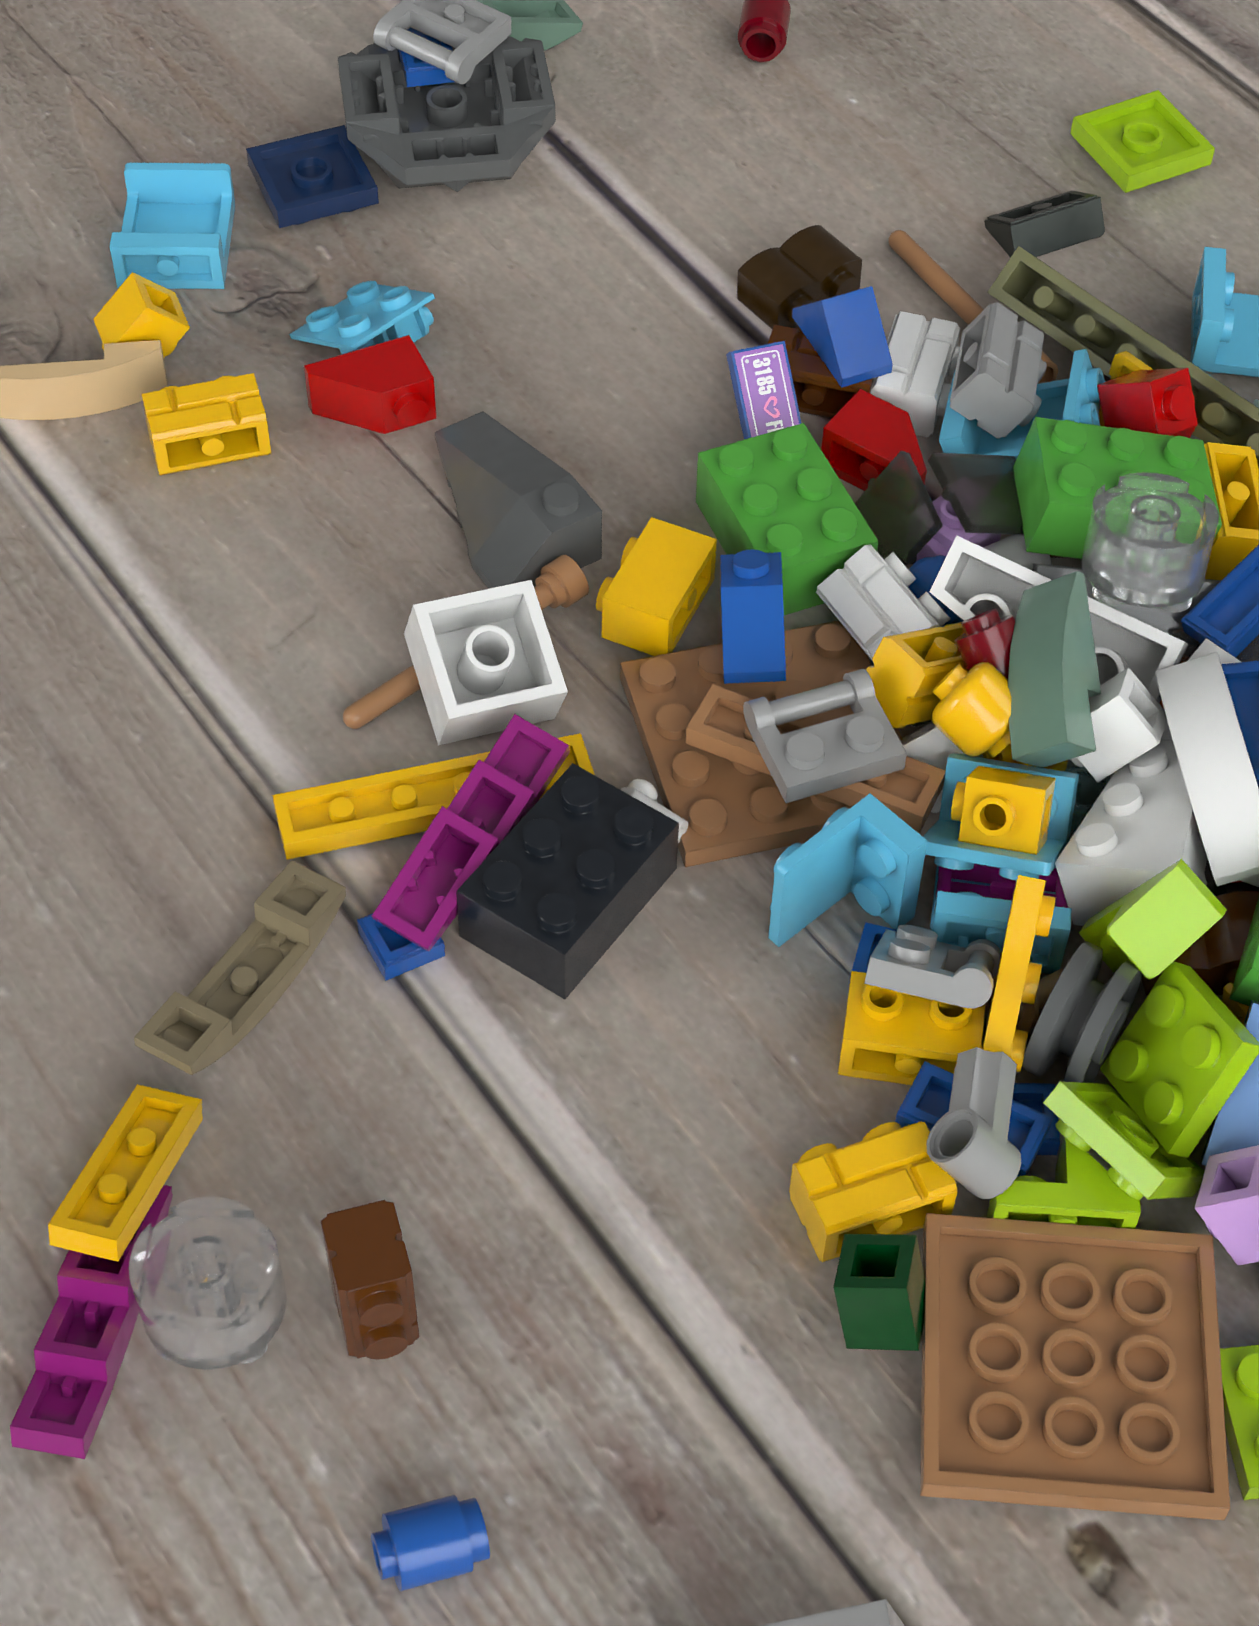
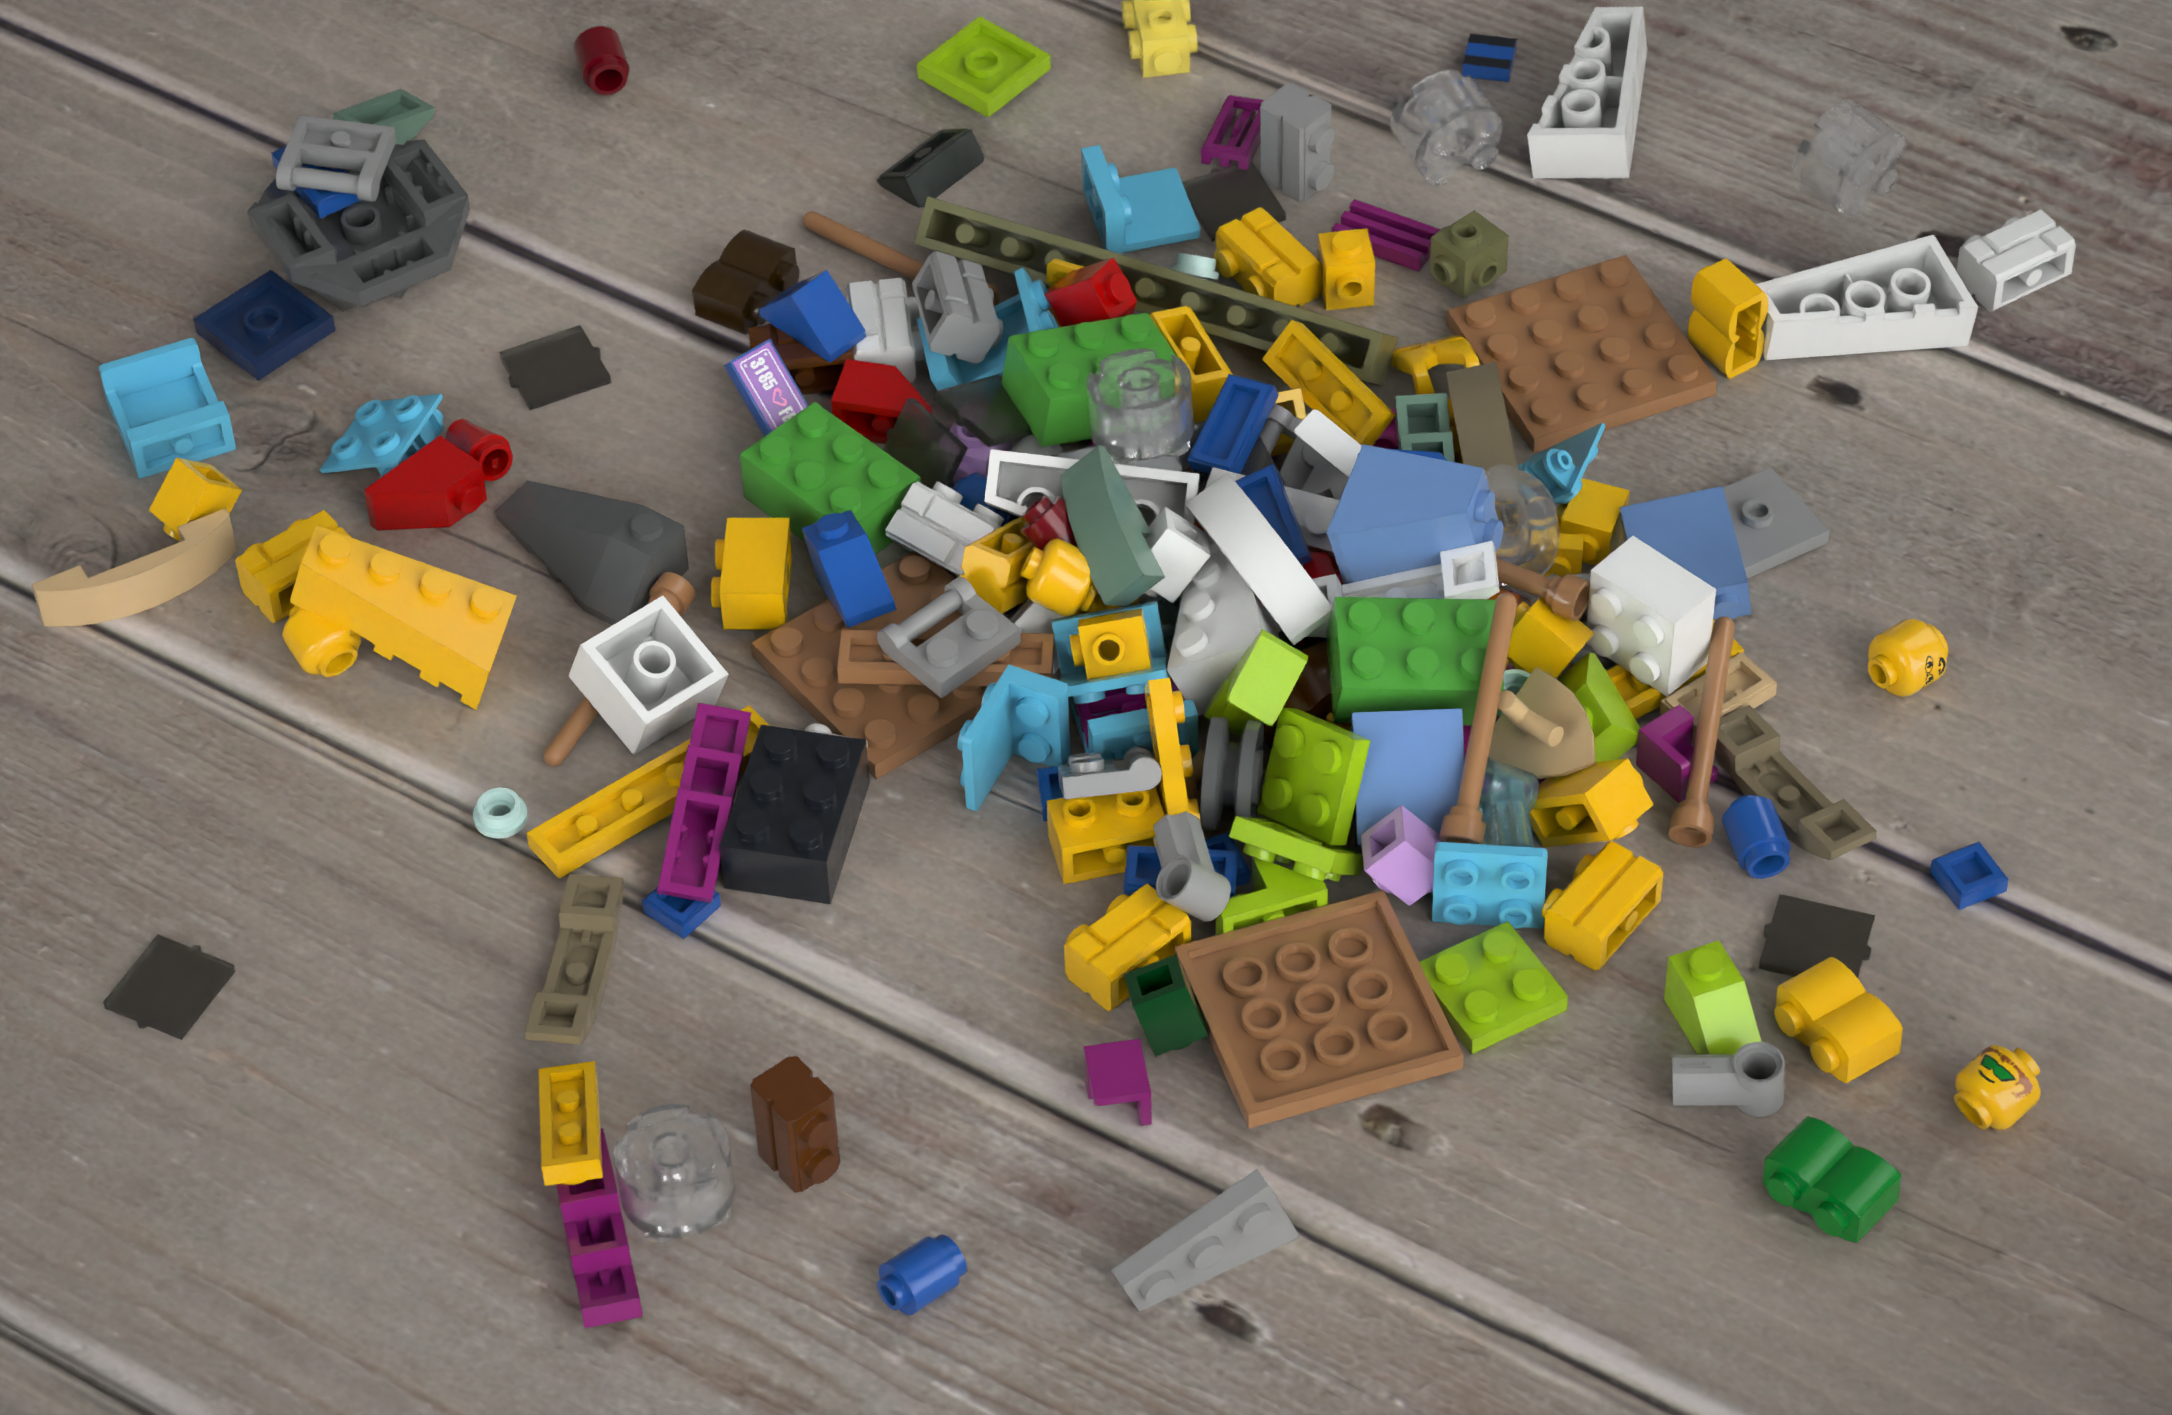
camera: 20 degrees left, 5 degrees down
none -> yellow head [282,605,361,677]
none -> yellow wedge [290,525,517,710]
none -> red cone [446,419,513,481]
none -> light aqua plate [473,787,528,839]
none -> clear smoke piece [499,325,611,410]
none -> magenta panel [1083,1038,1152,1126]

